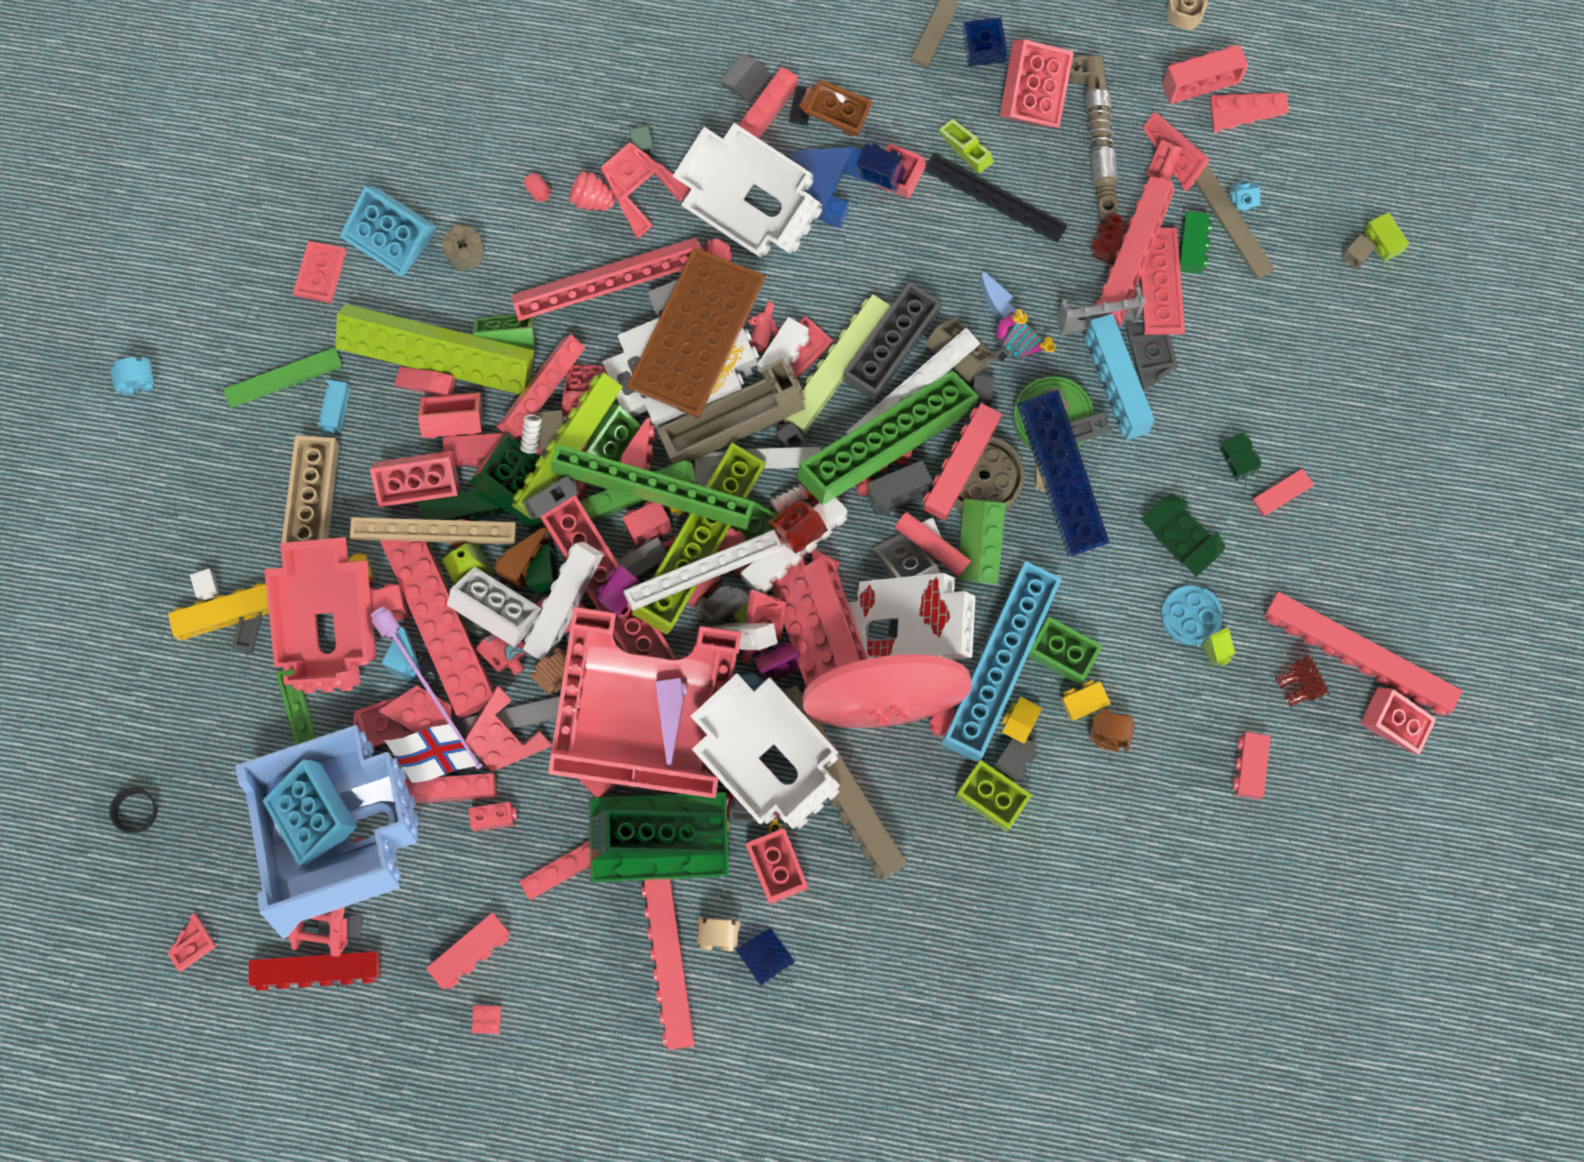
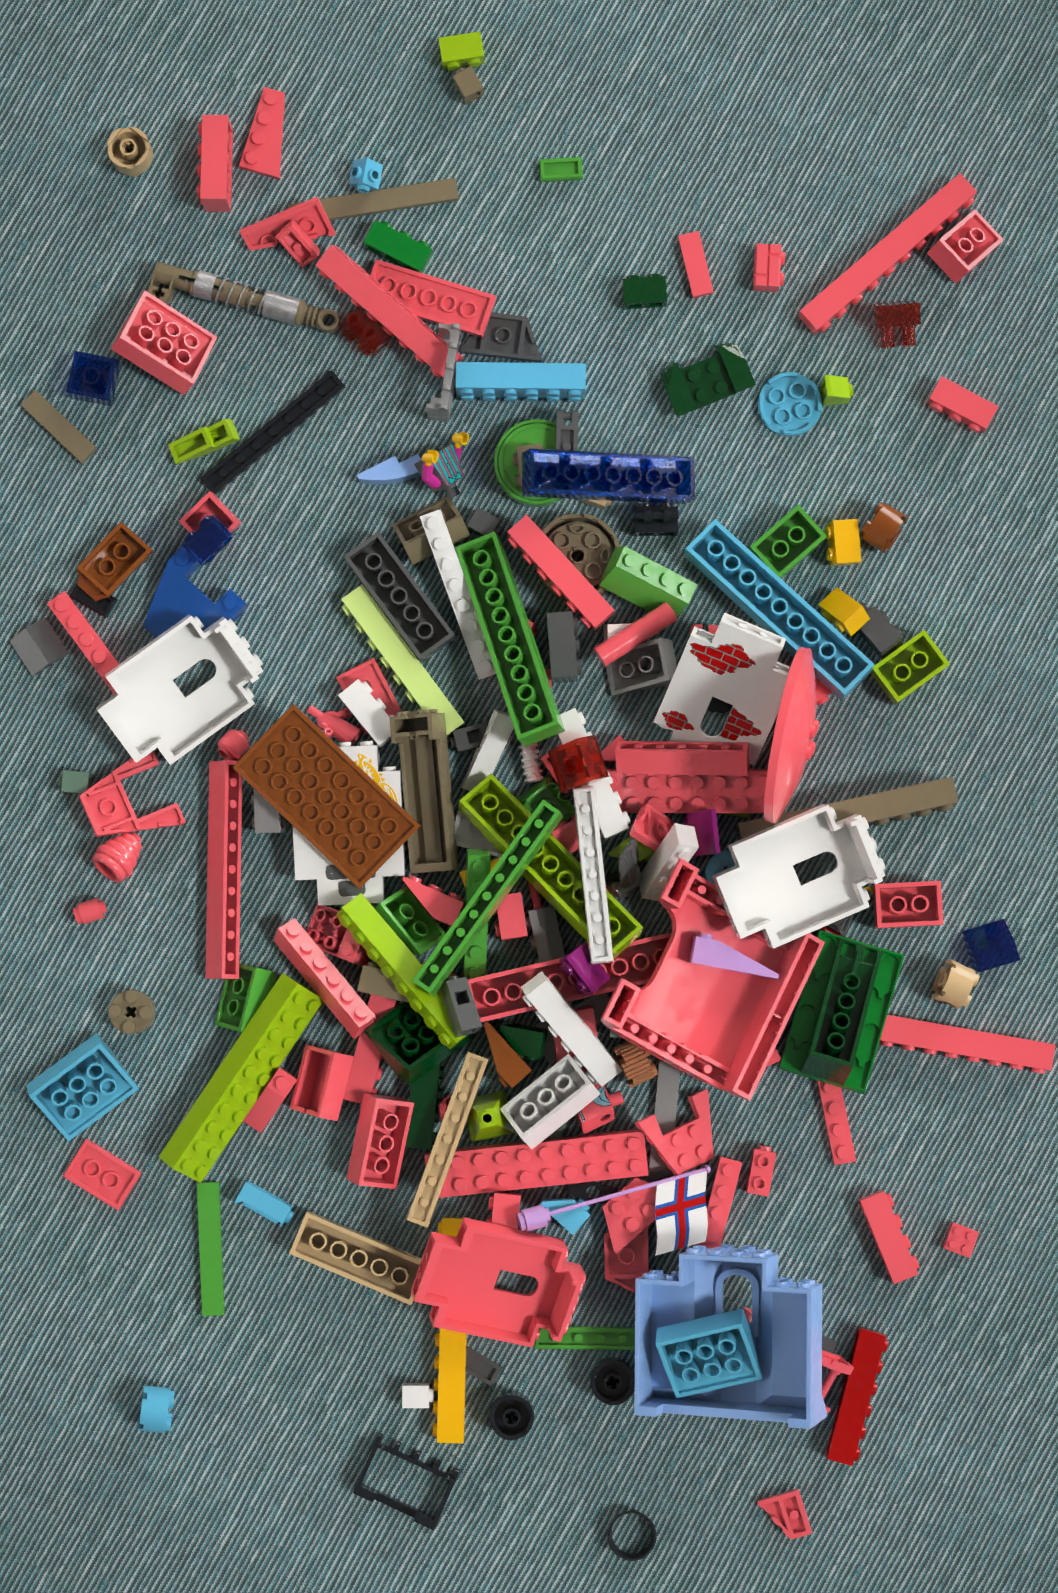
camera: 65 degrees left, 10 degrees up
white piece [520,415,542,454] -> none
none -> black hinge [353,1433,460,1530]
none -> black brick [489,1392,534,1440]
none -> bright green tile [539,157,583,182]
none -> black brick [590,1357,635,1405]
none -> black brick [634,503,679,536]
none -> coral brick [753,243,785,292]

